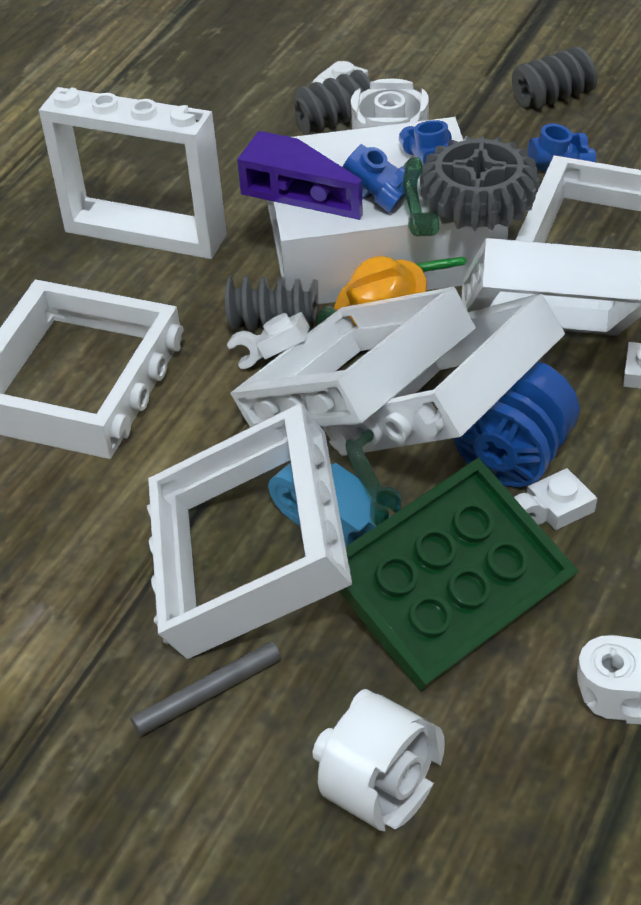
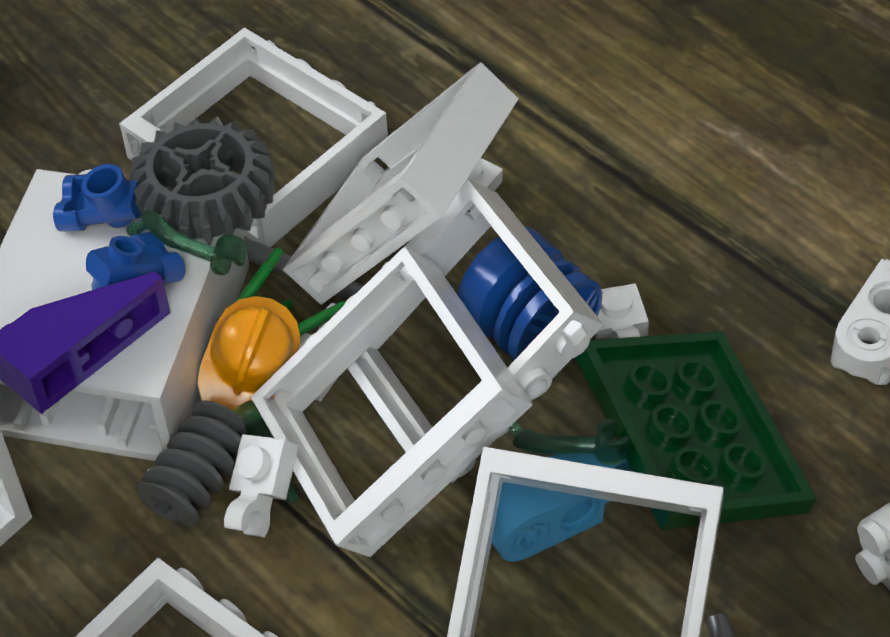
camera: 70 degrees left, 5 degrees up
blue plate [528,124,596,172] -> none

